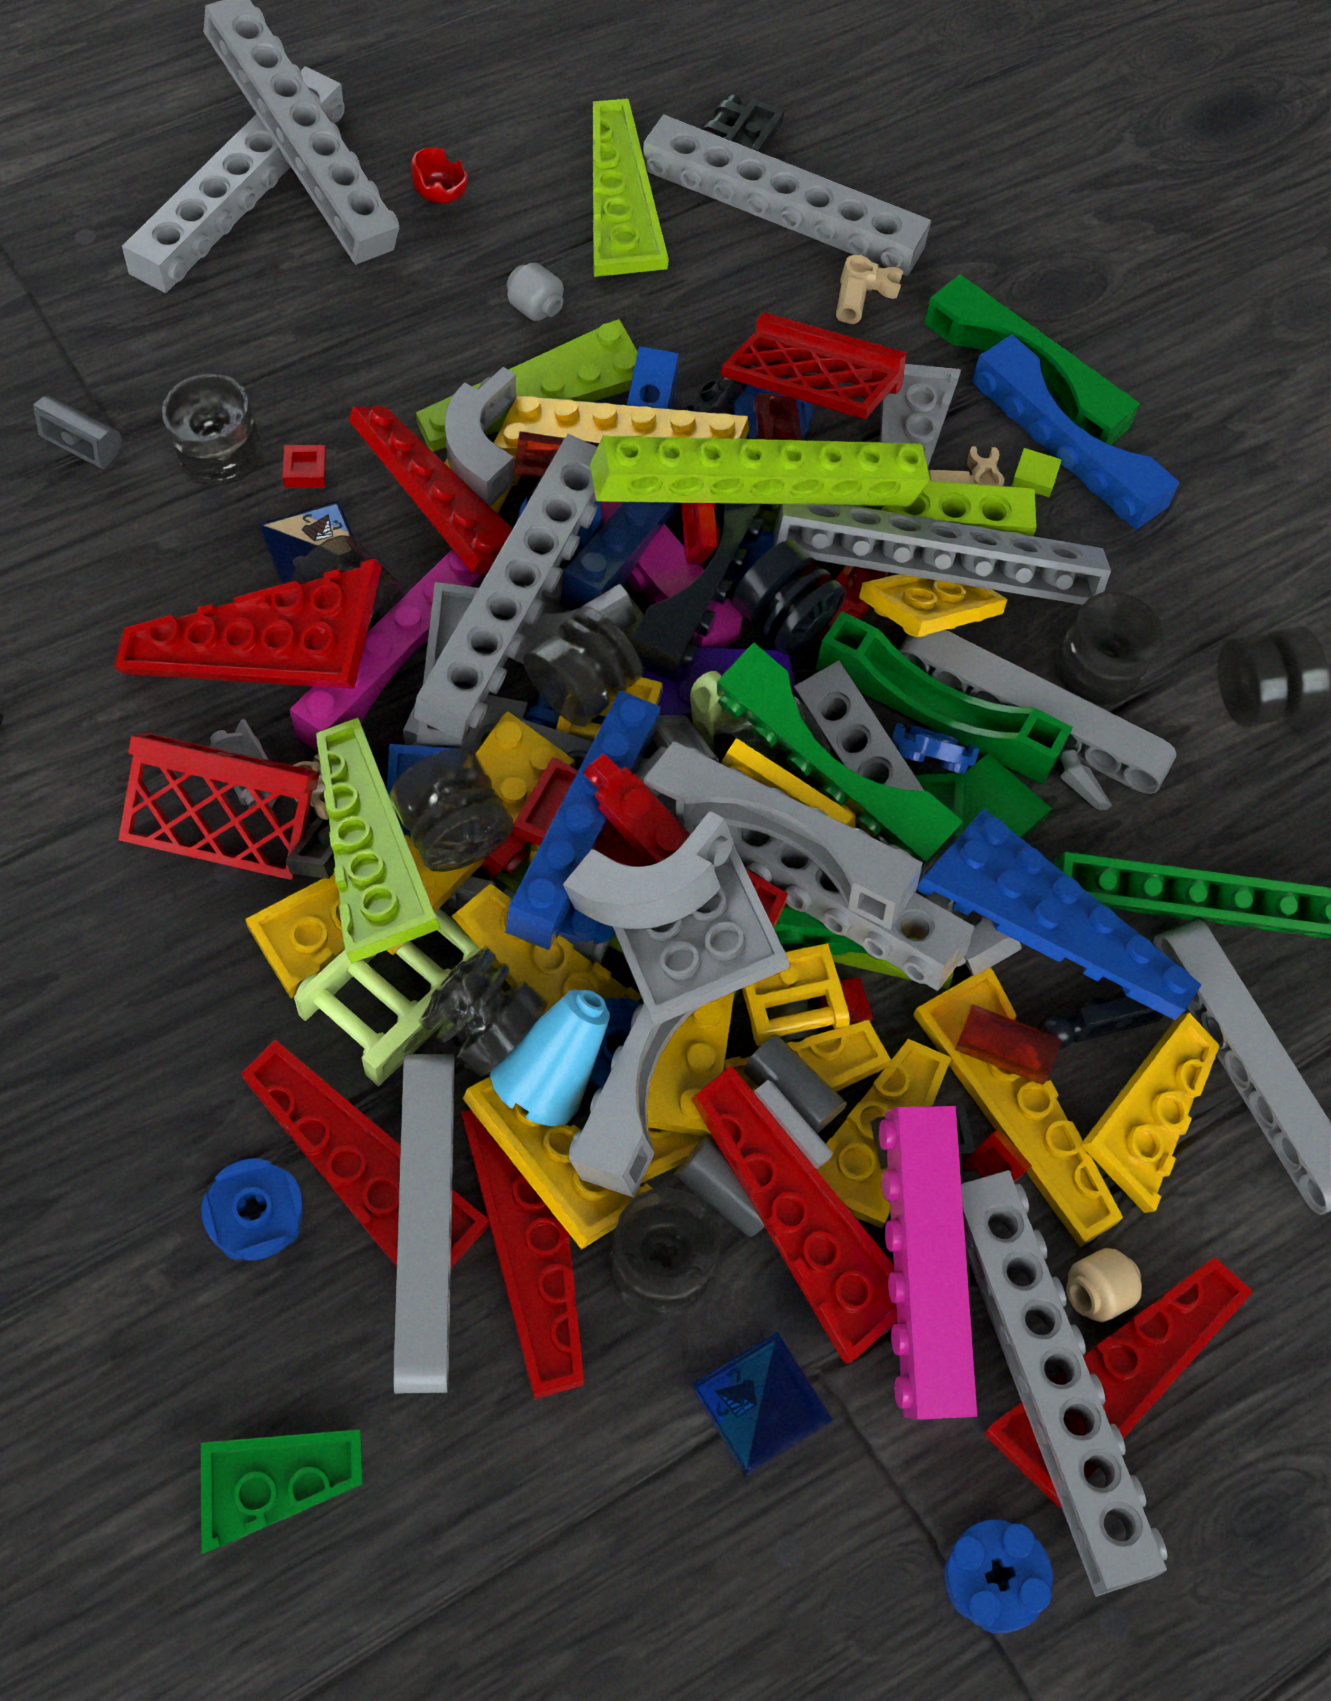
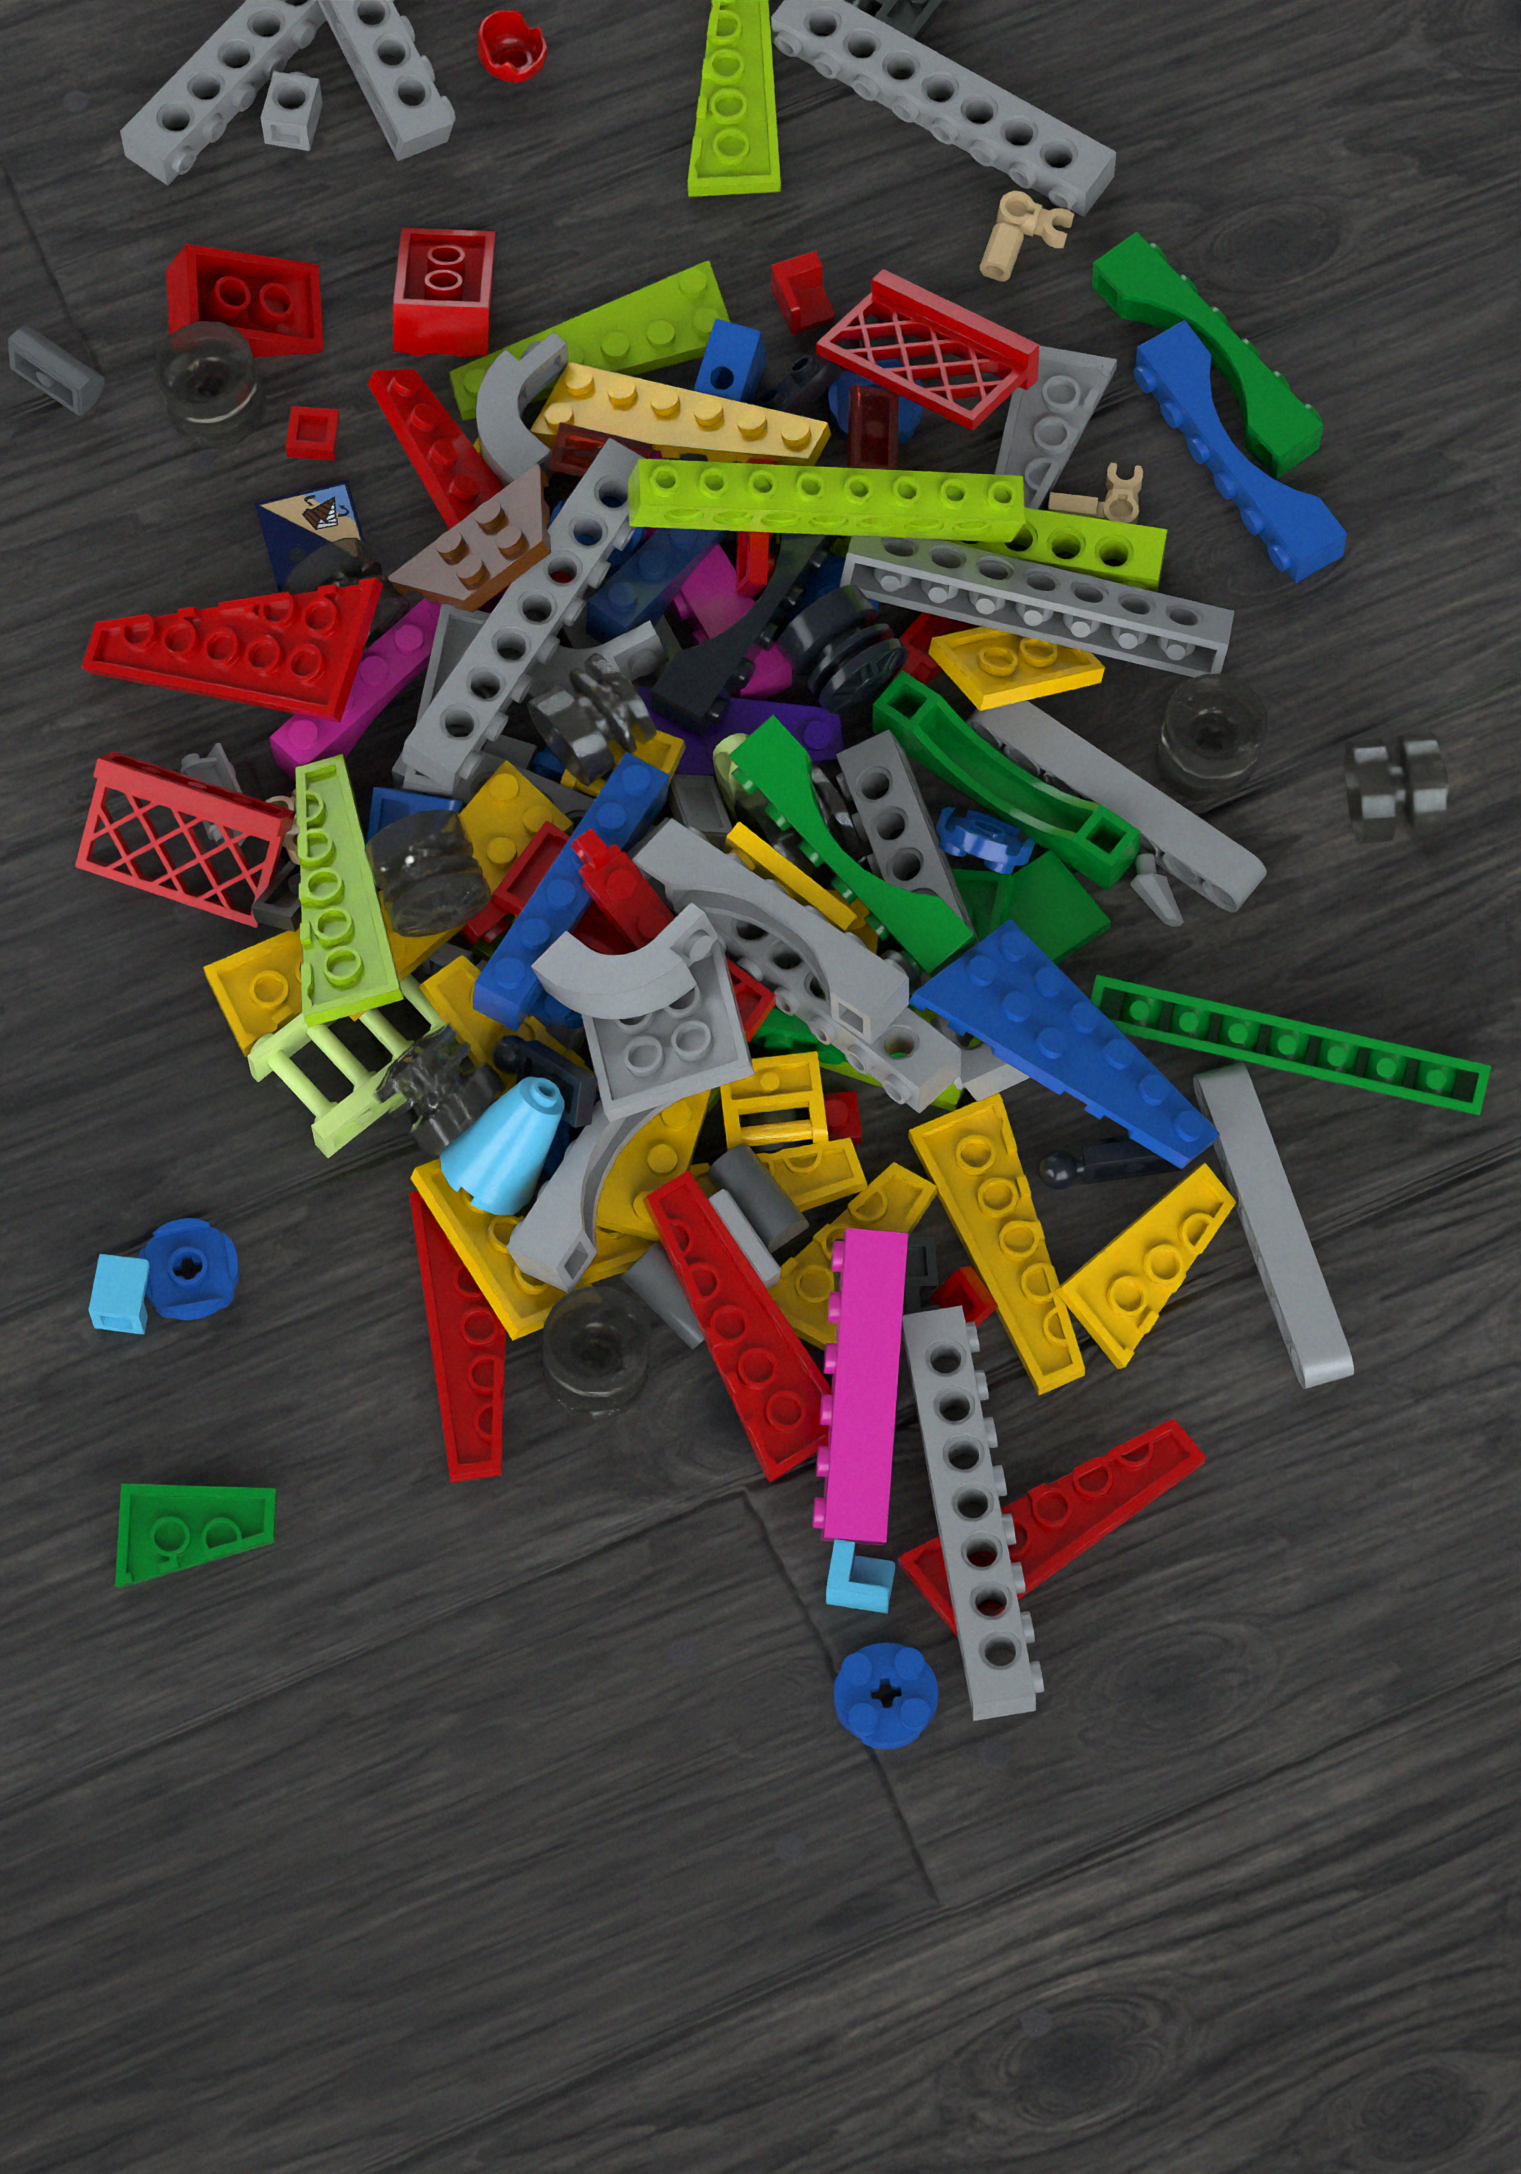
camera: 15 degrees right, 5 degrees up
red wing [241,1040,490,1268] -> none
light grey beam [394,1054,454,1394] -> none
light grey head [507,262,564,321] -> none
clear blue tile [691,1332,833,1477] -> none
clear red brick [954,1004,1062,1085] -> none
lime tile [1011,448,1062,497] -> none
tan head [1066,1248,1142,1322] -> none
none -> medium azure panel [88,1254,150,1335]
none -> red slope [166,244,324,361]
none -> light grey brick [261,71,323,151]
none -> wing [387,464,551,612]
none -> red slope [393,228,495,358]
none -> black plate [491,1035,597,1128]
none -> red panel [771,251,834,335]
none -> medium azure panel [826,1539,895,1614]

